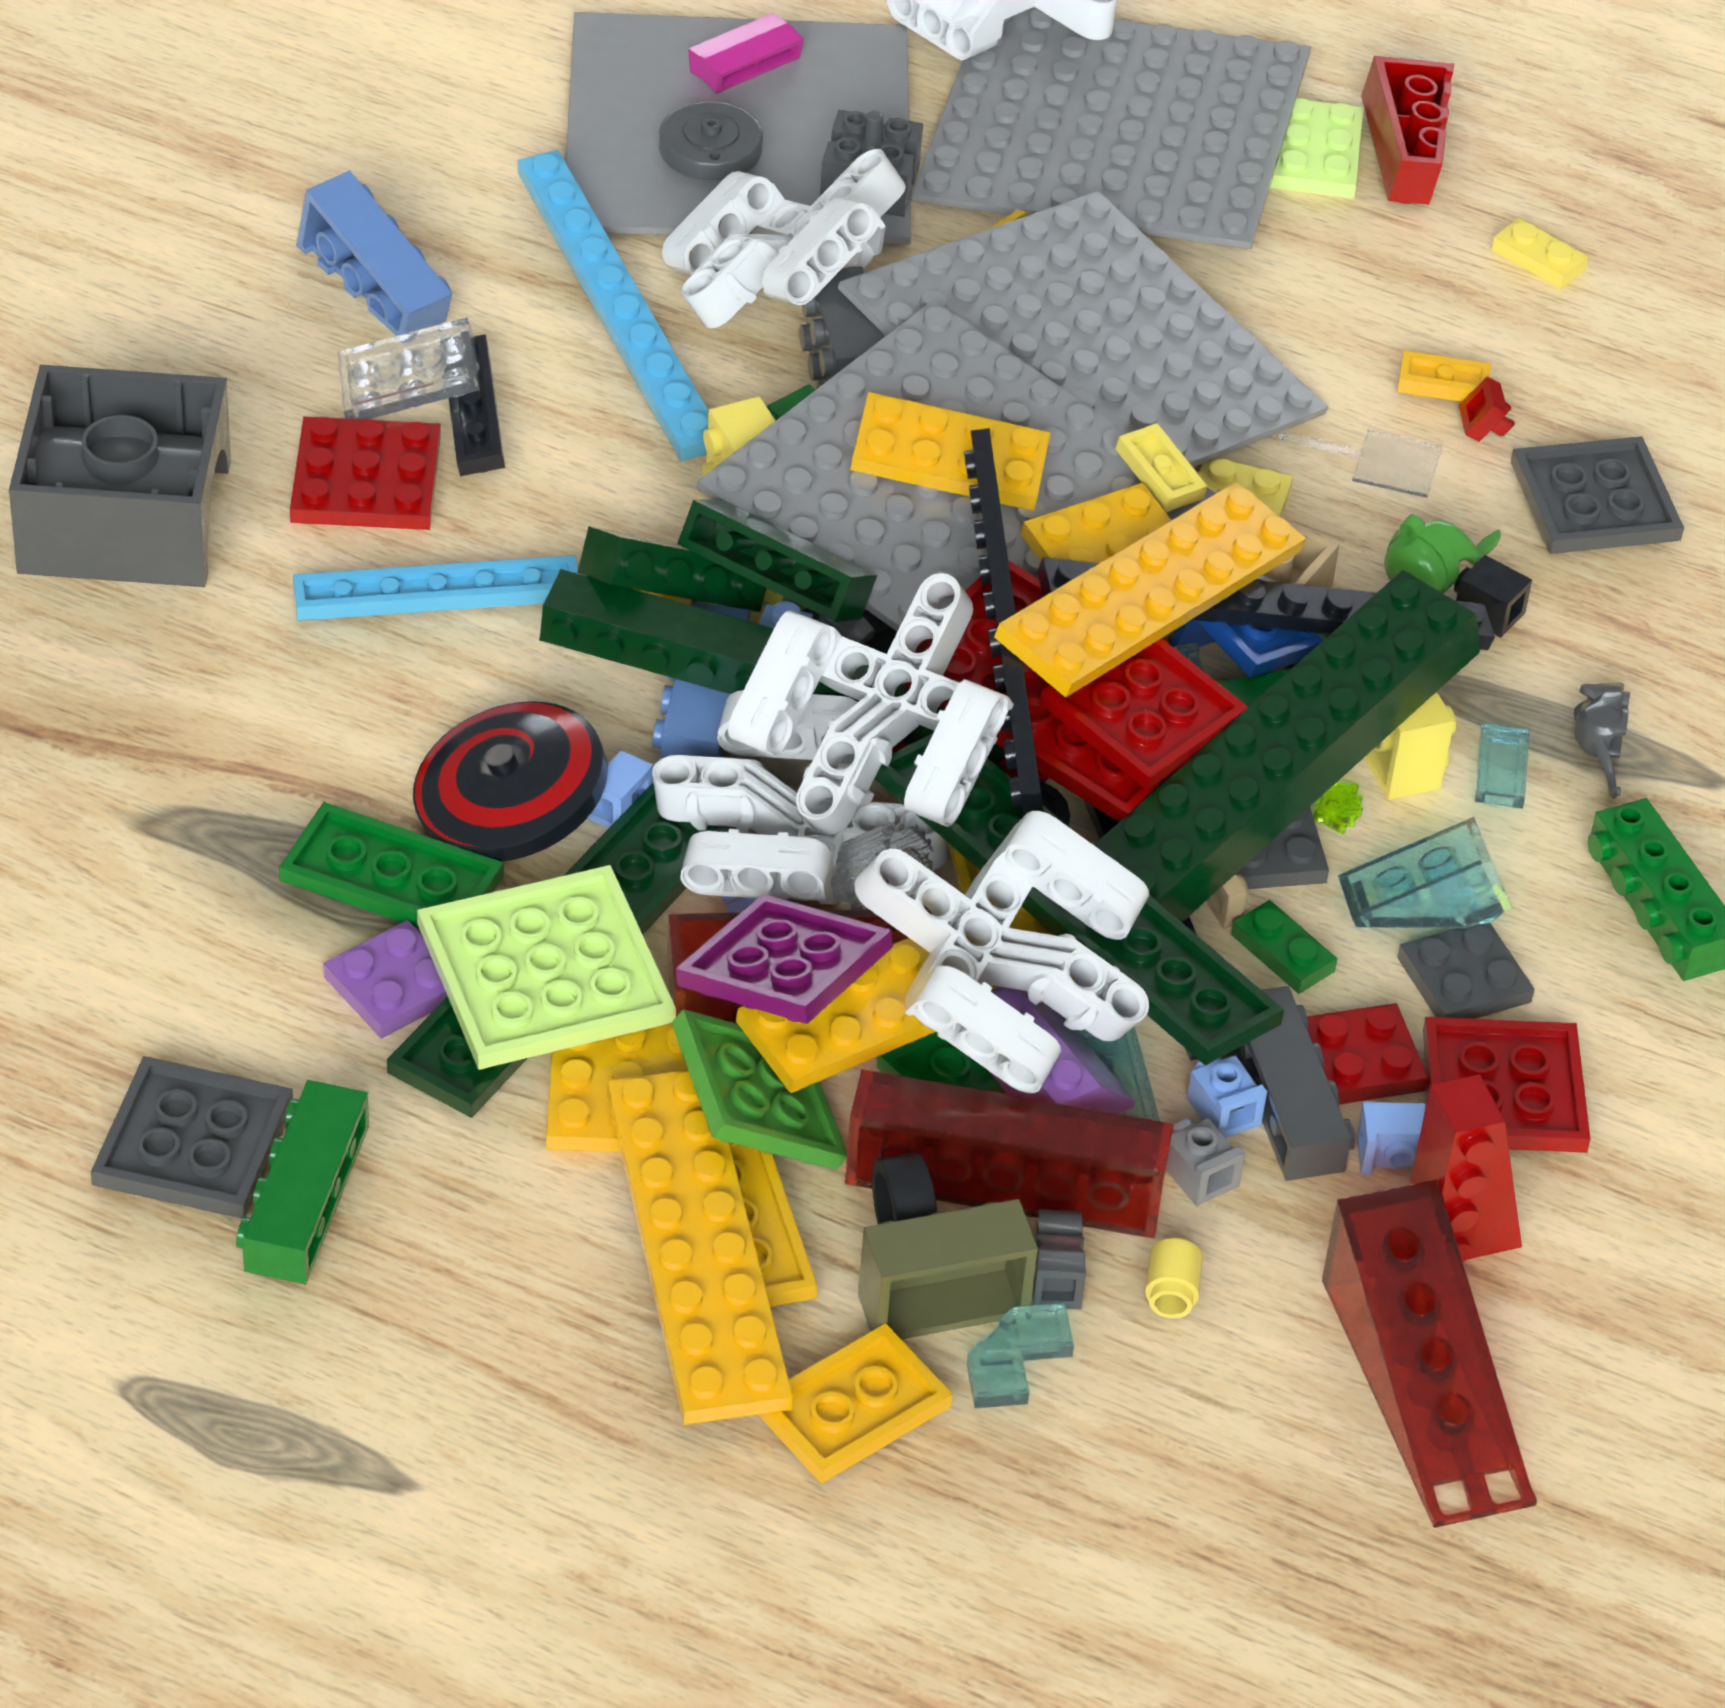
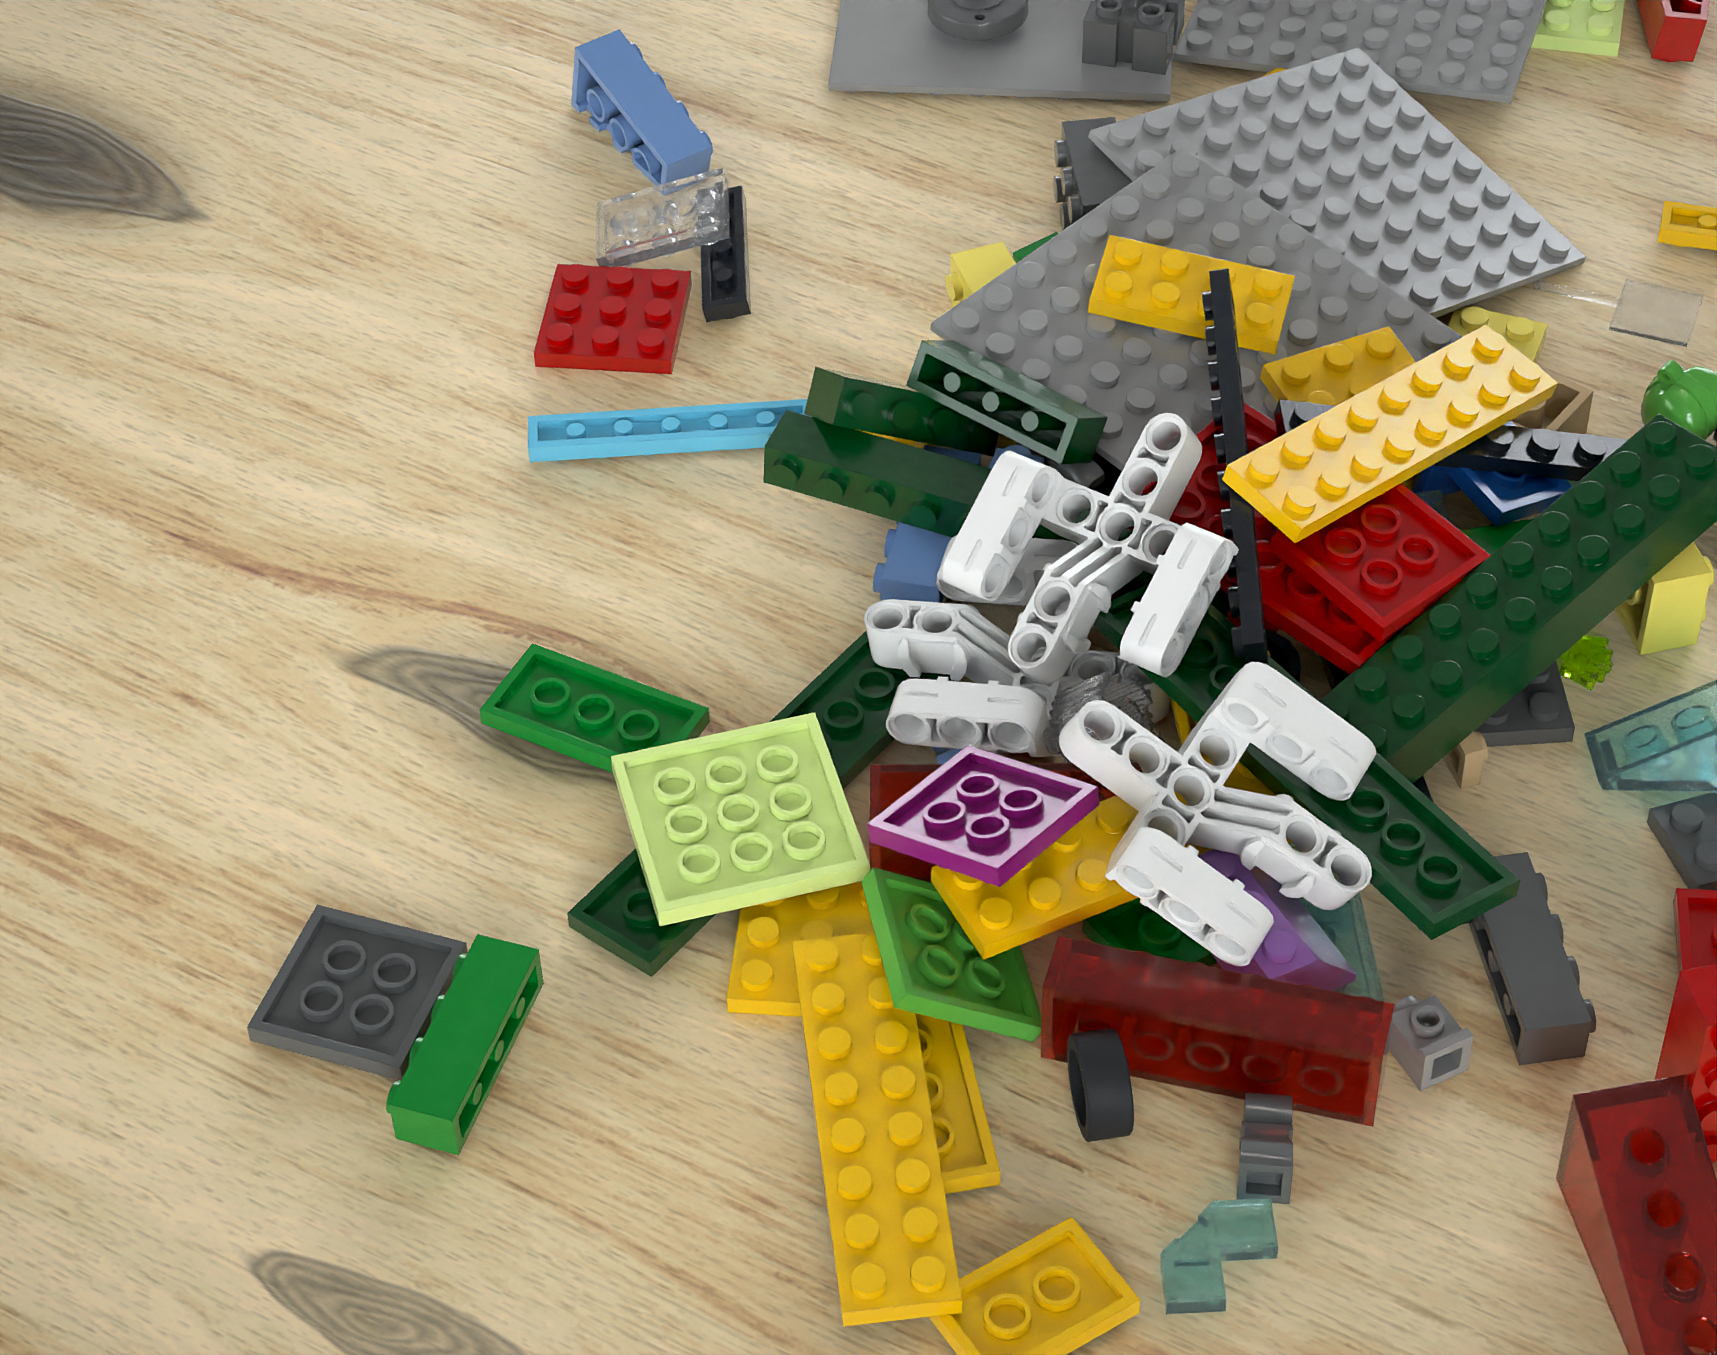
camera: 10 degrees right, 0 degrees up
dark grey piece [9,364,231,587] -> none
medium lavender plate [323,920,447,1039] -> none
black dish [413,701,608,862] -> none
medium azure plate [518,150,708,461] -> none
light blue brick [587,750,654,829] -> none
white piece [662,149,906,328] -> none
olive piece [858,1199,1038,1340] -> none
light yellow plate [1115,423,1208,512] -> none
light yellow brick [1145,1237,1203,1318] -> none
light blue brick [1187,1055,1267,1138] -> none
green plate [1231,900,1338,994] -> none
red plate [1307,1003,1428,1104] -> none
light blue brick [1356,1102,1425,1175] -> none

